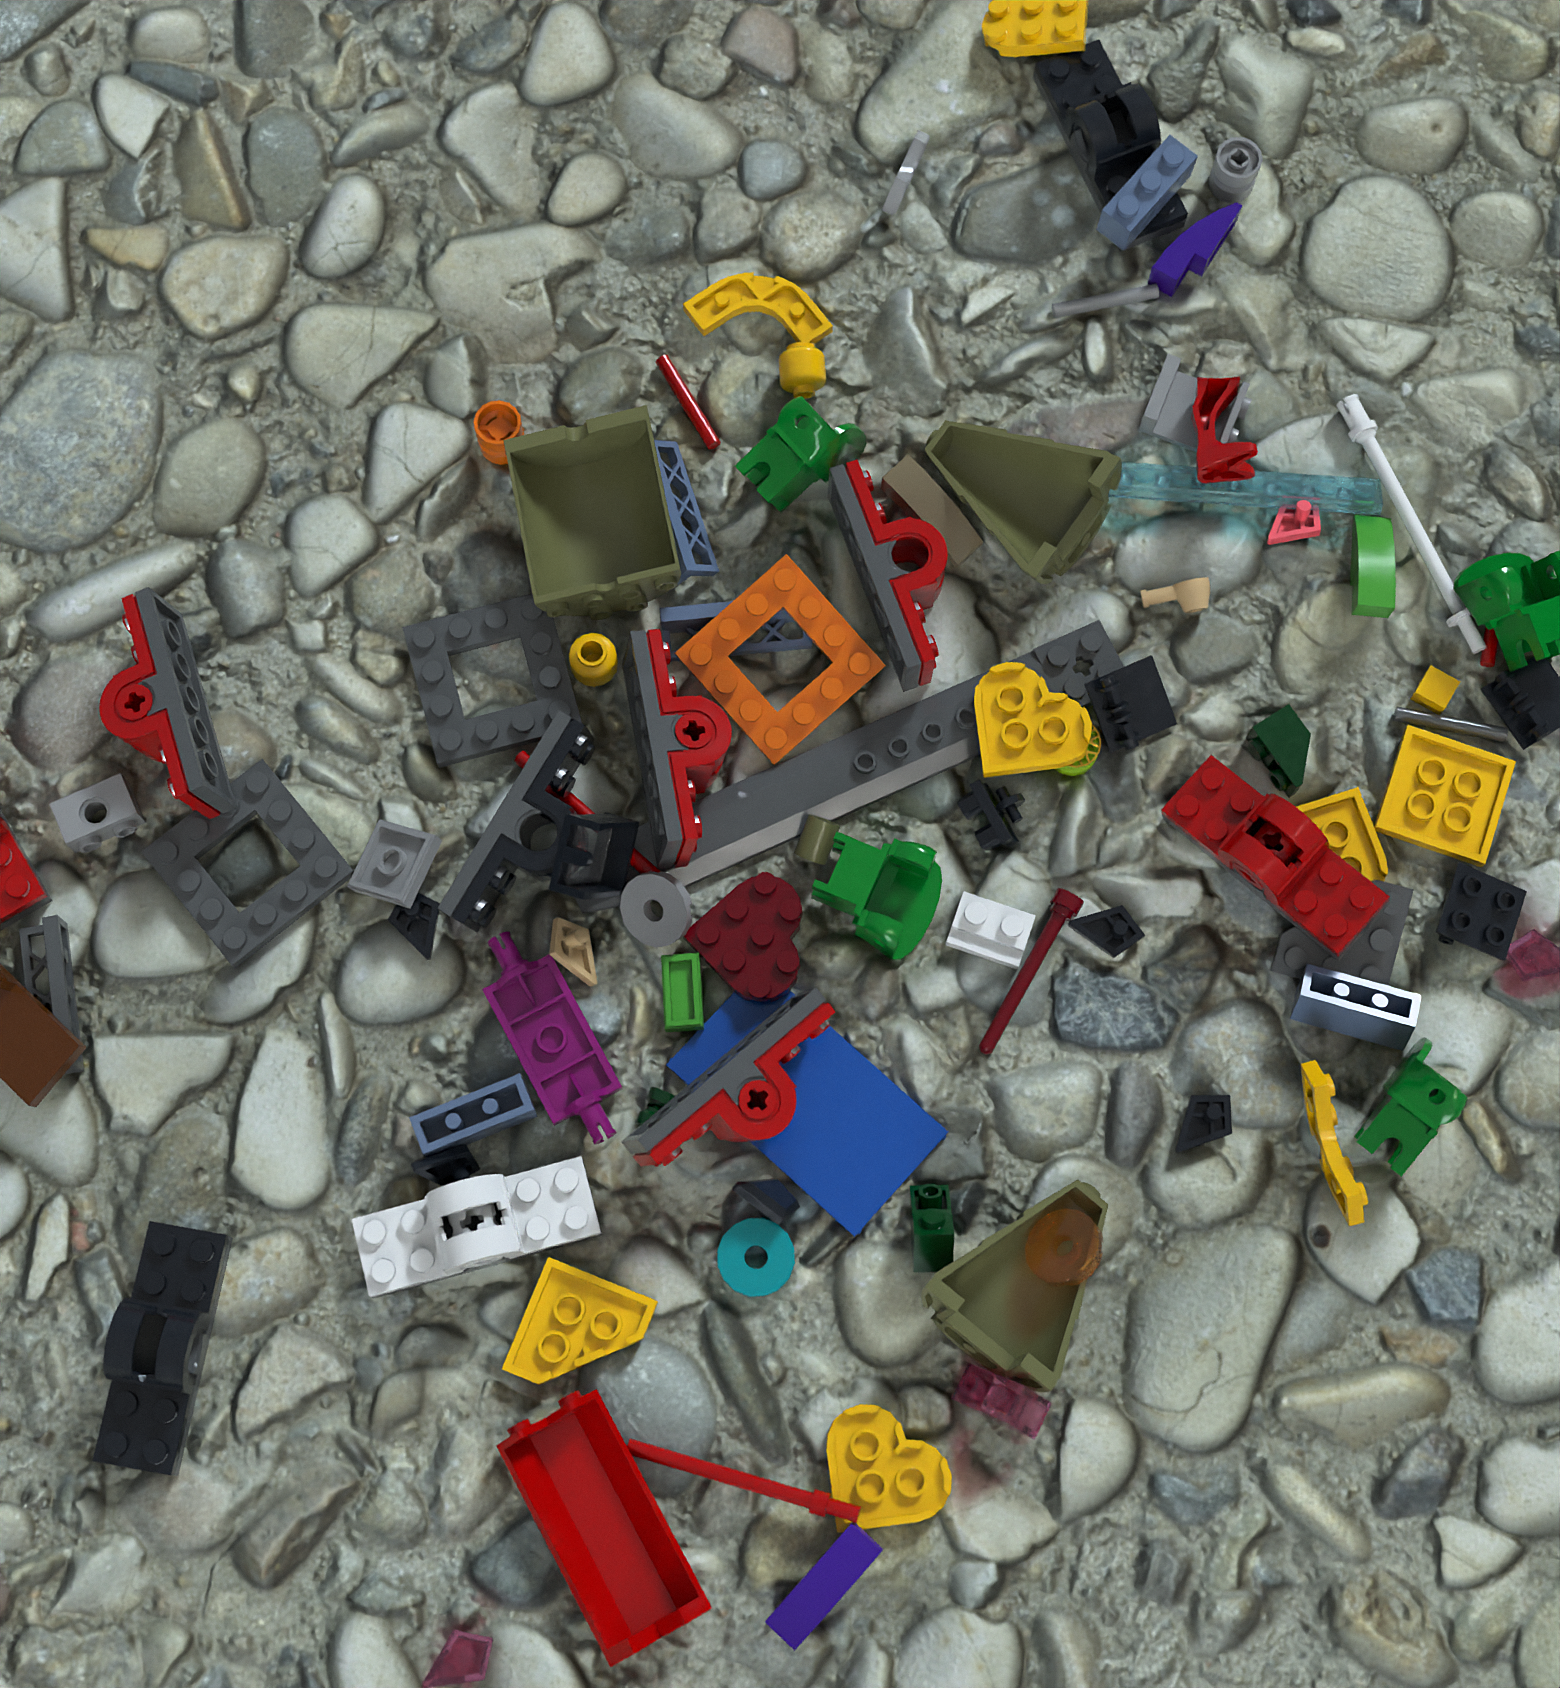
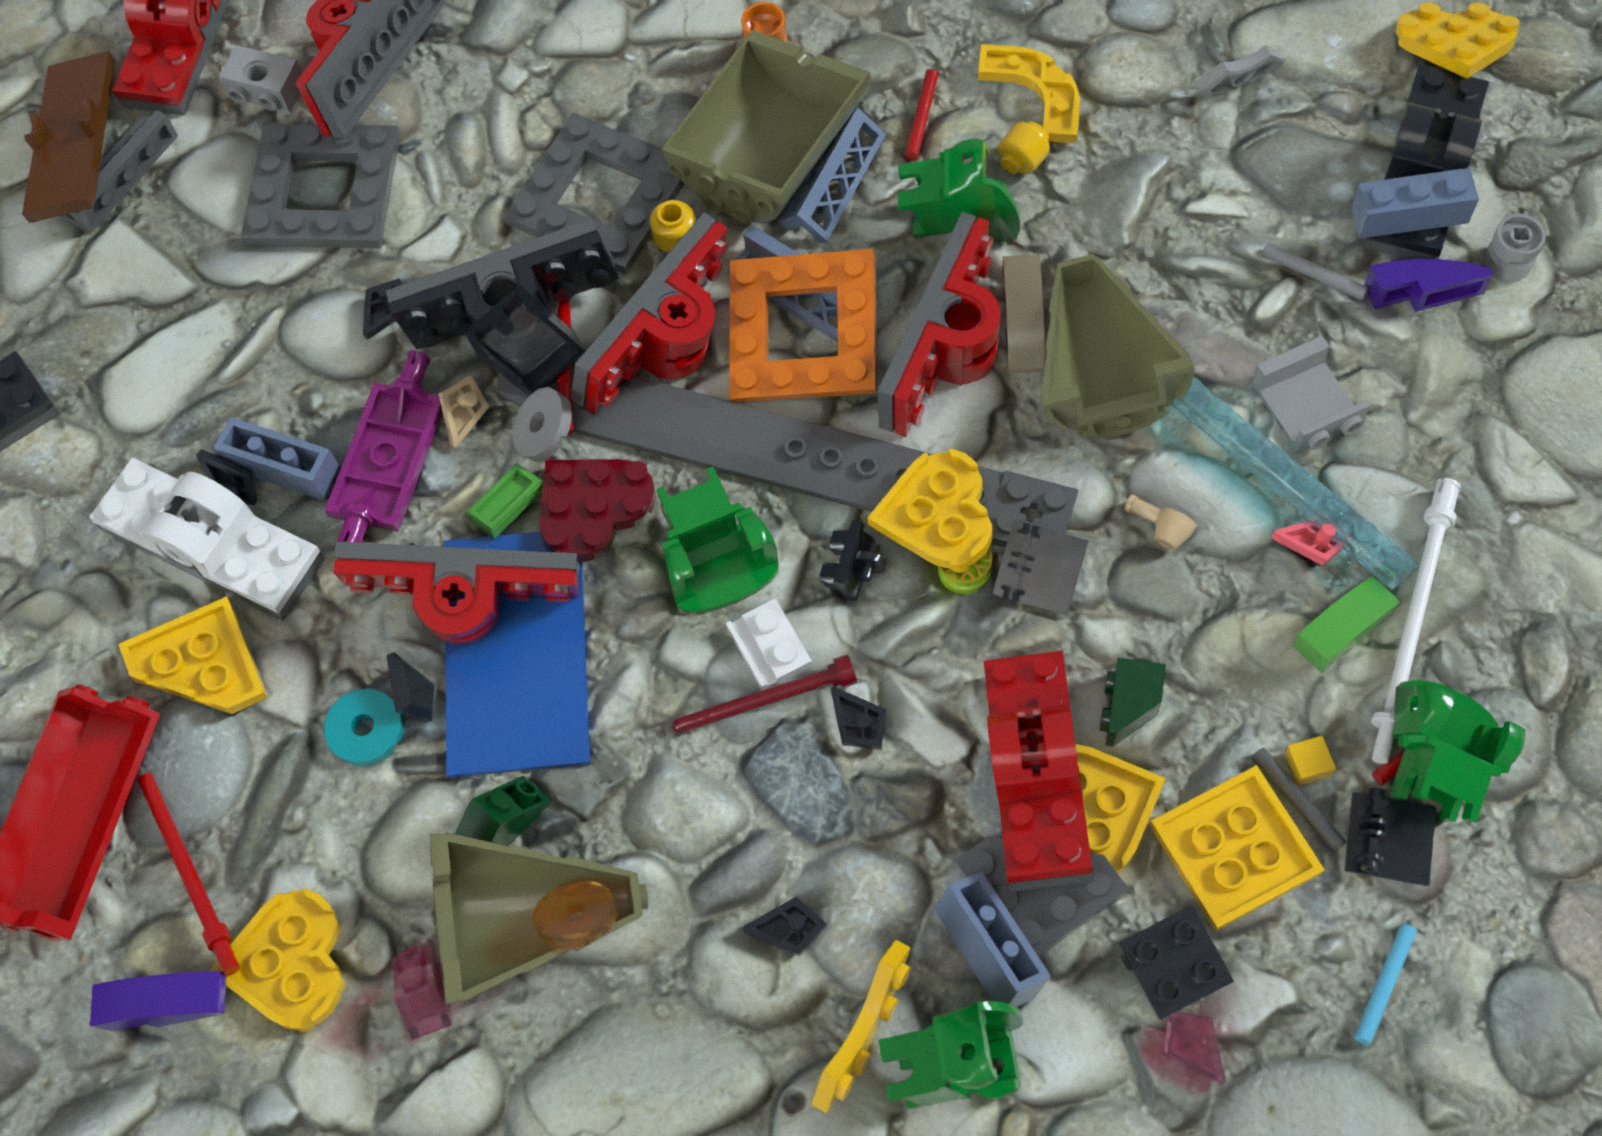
camera: 50 degrees right, 10 degrees down
light grey plate [347,819,442,909] -> none
olive piece [794,814,841,865] -> none
red animal [1191,376,1258,483] -> none

